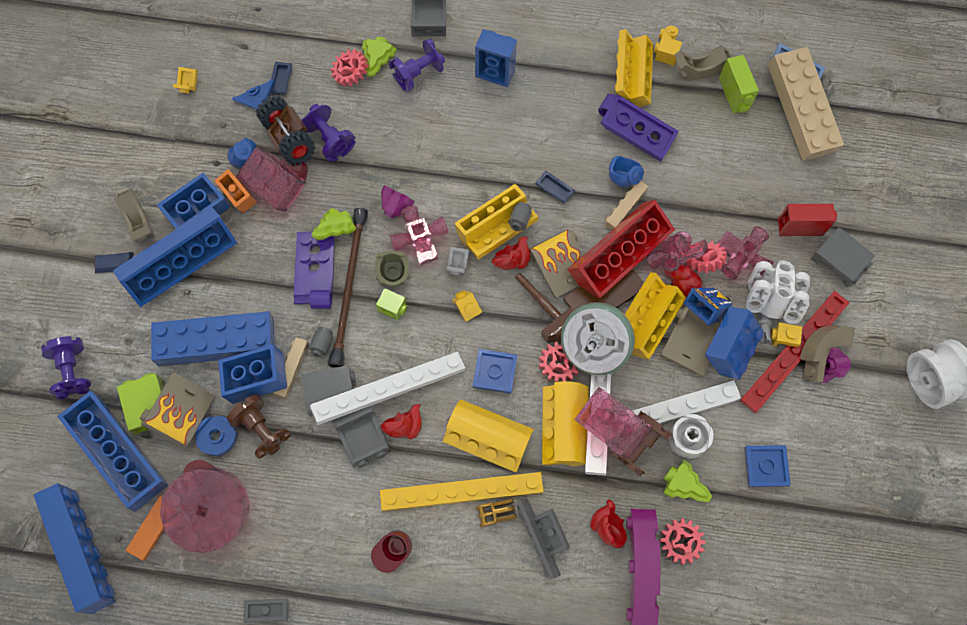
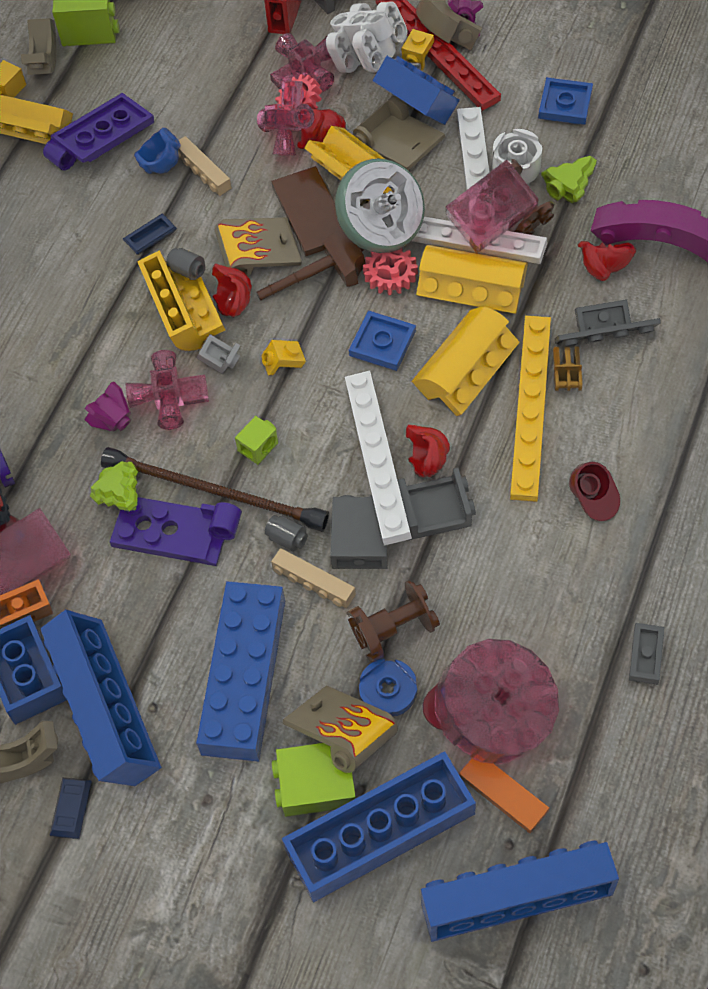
camera: 70 degrees left, 10 degrees down
dark purple piece [41,336,91,399] -> none
blue brick [218,344,287,404] -> none
olive helmet [376,251,410,287] -> none
red slope [567,200,675,298] -> none
coral gear [659,518,706,565] -> none
blue torso [684,288,732,326] -> none

